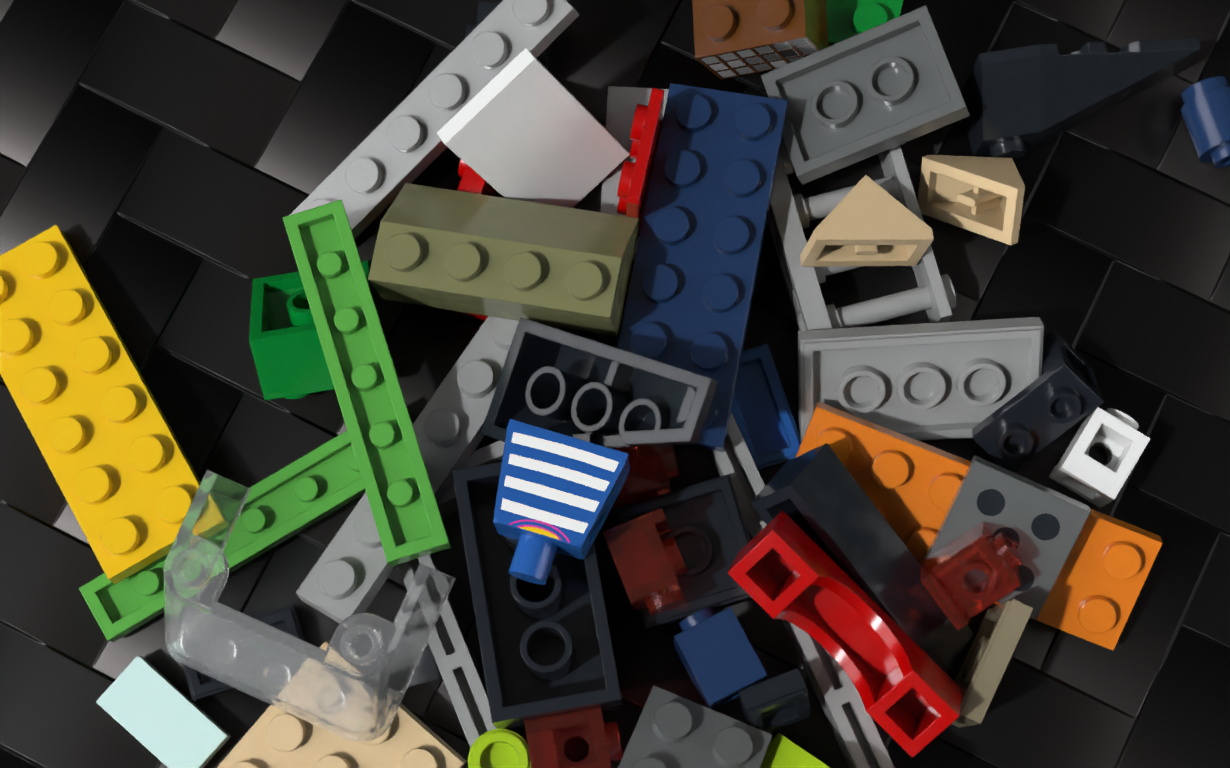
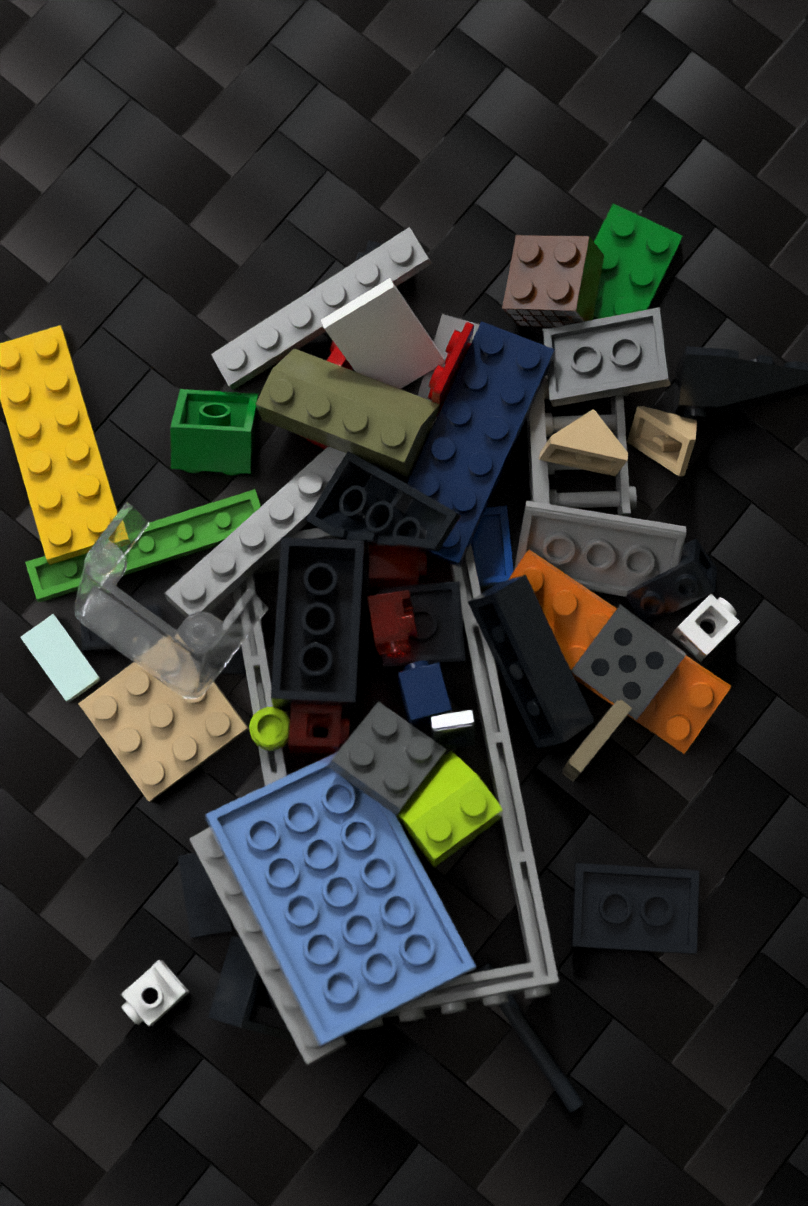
camera: 10 degrees right, 0 degrees up
bright green plate [282,200,451,567] -> none
blue torso [493,419,630,585] -> none
red arch [727,510,963,758] -> none
clear red brick [920,522,1023,630] -> none

